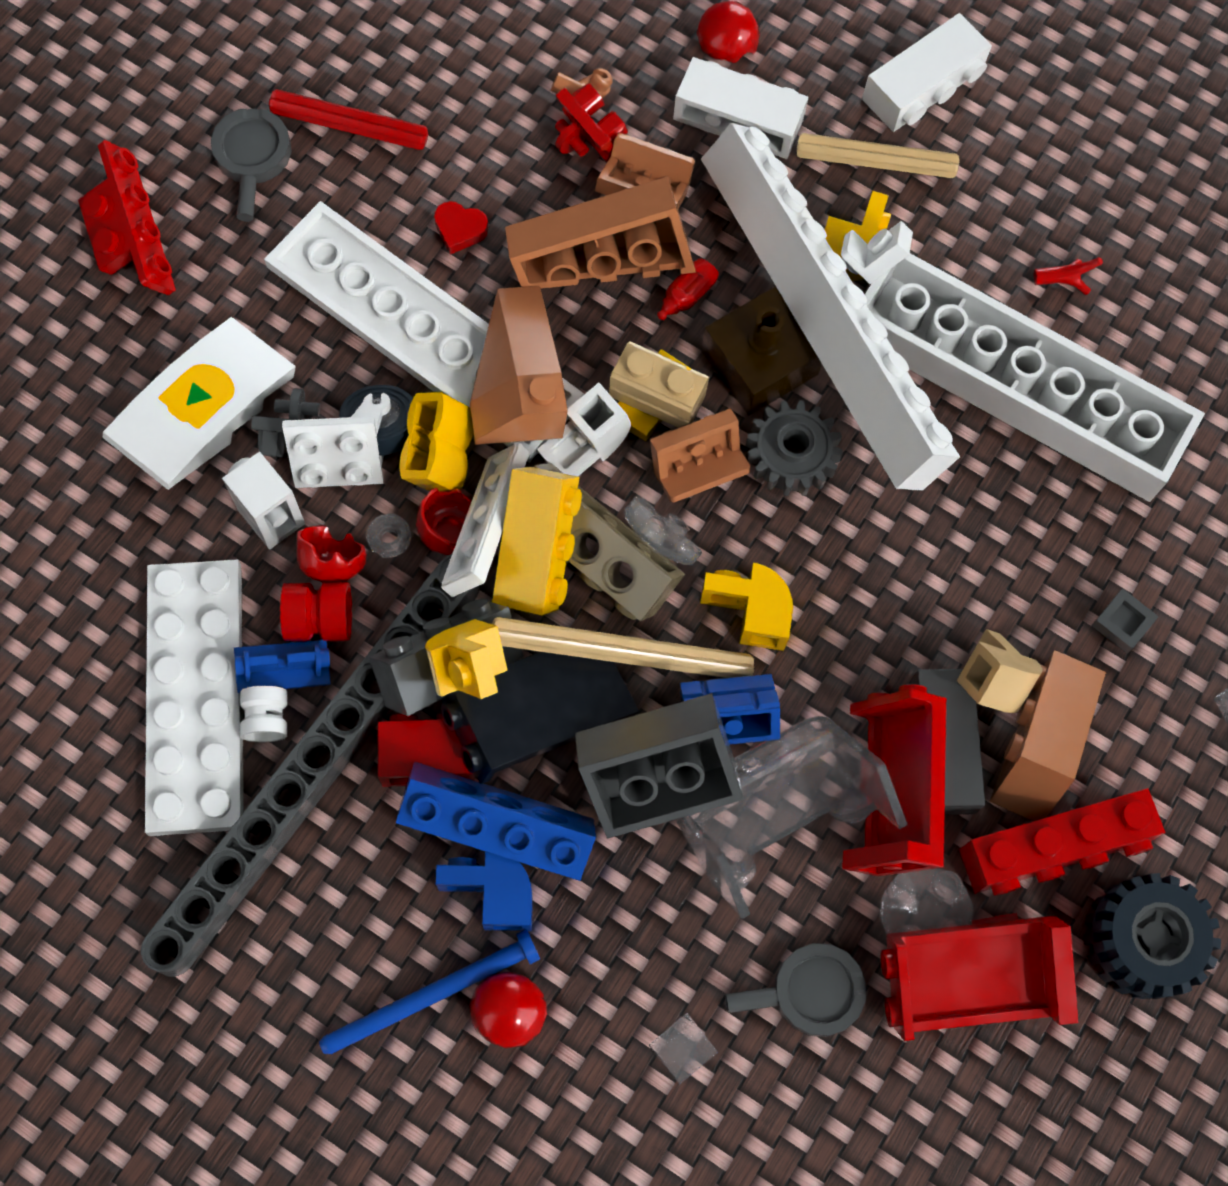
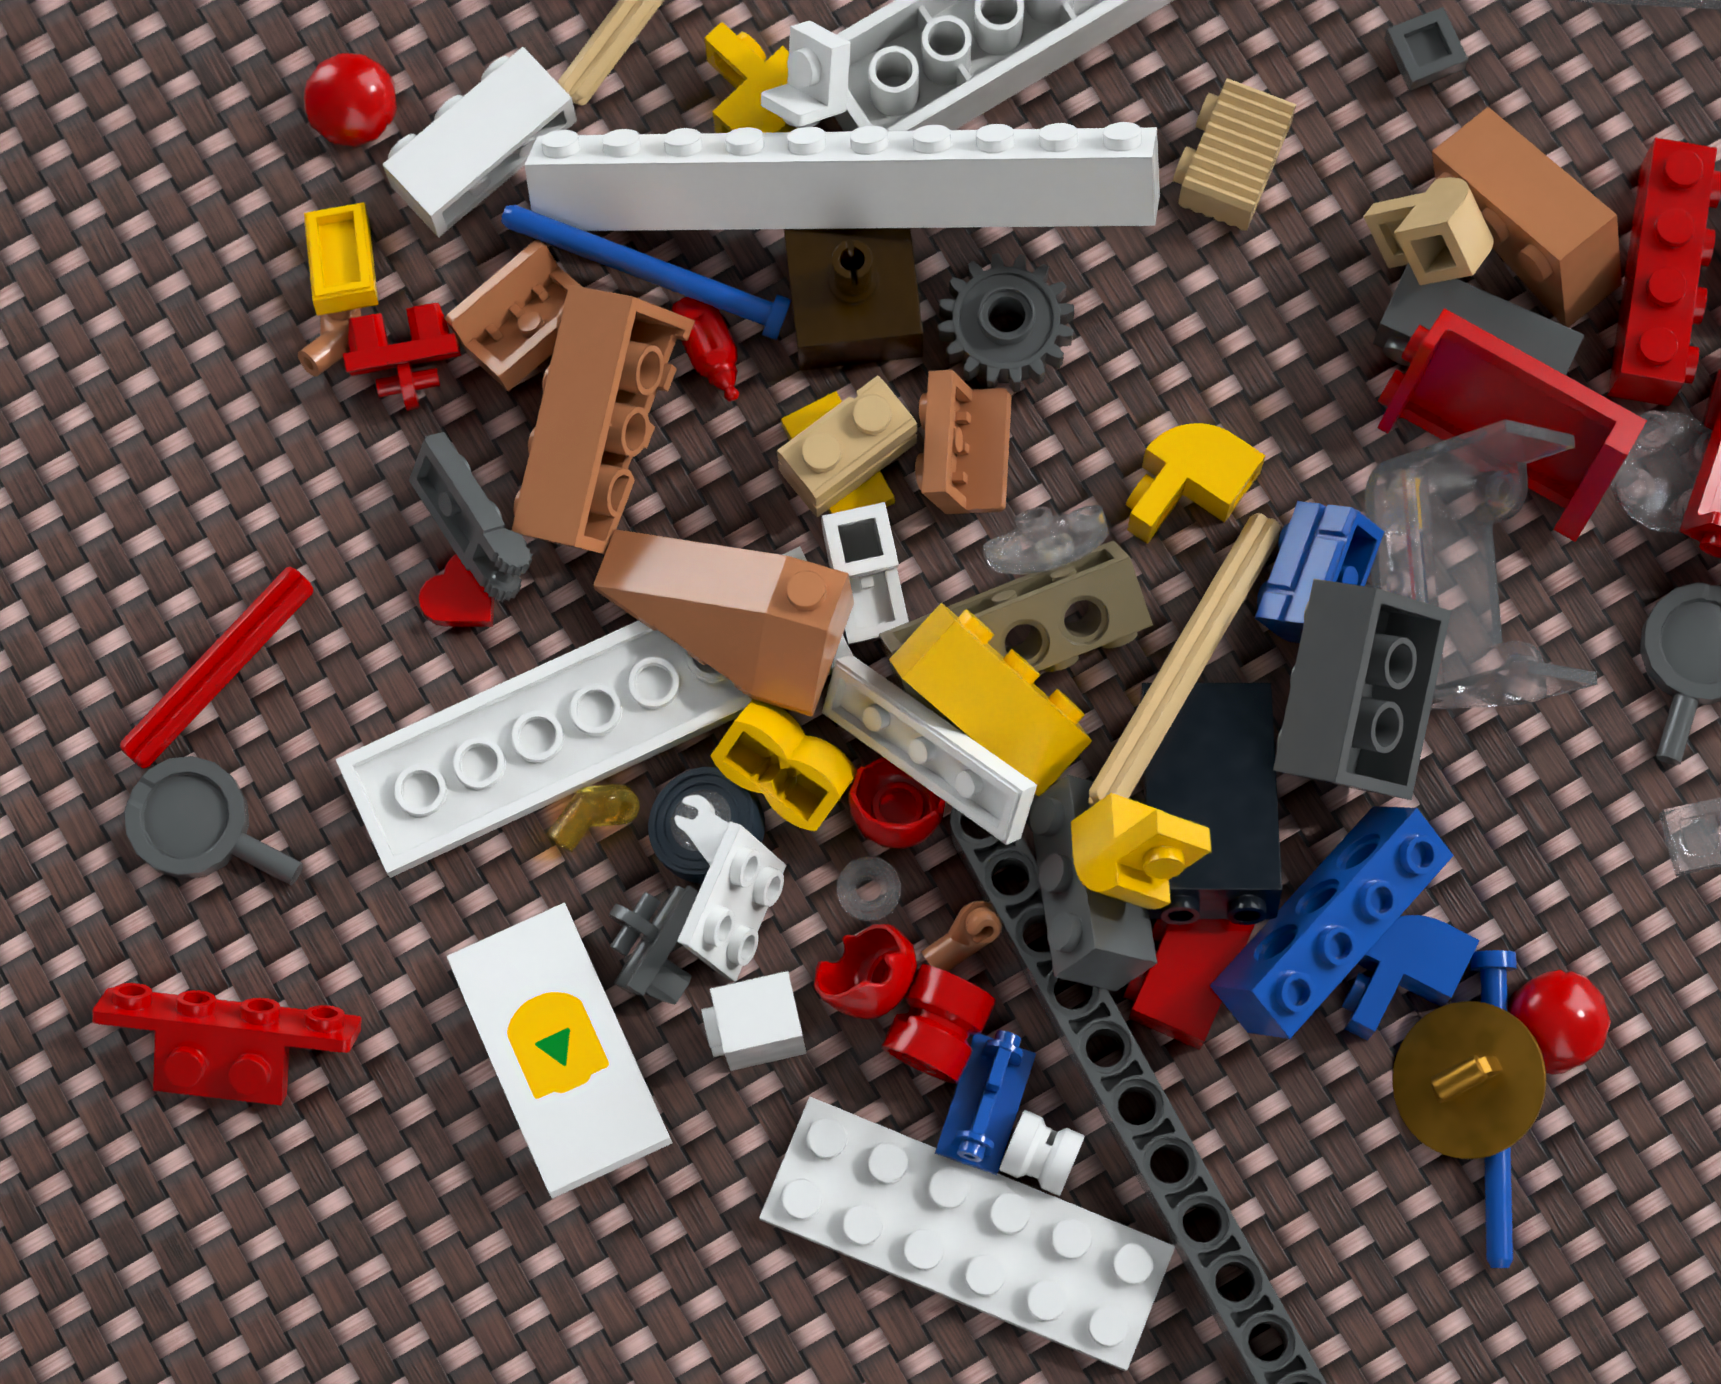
camera: 55 degrees left, 5 degrees up
none -> yellow tile [304,202,379,316]
none -> dark grey hinge [409,432,533,602]
none -> blue bar [501,205,792,340]
none -> clear yellow arm [546,784,640,853]
none -> nougat arm [921,901,1002,972]
none -> tan brick [1173,78,1296,230]
none -> pearl gold shield [1393,1001,1546,1159]

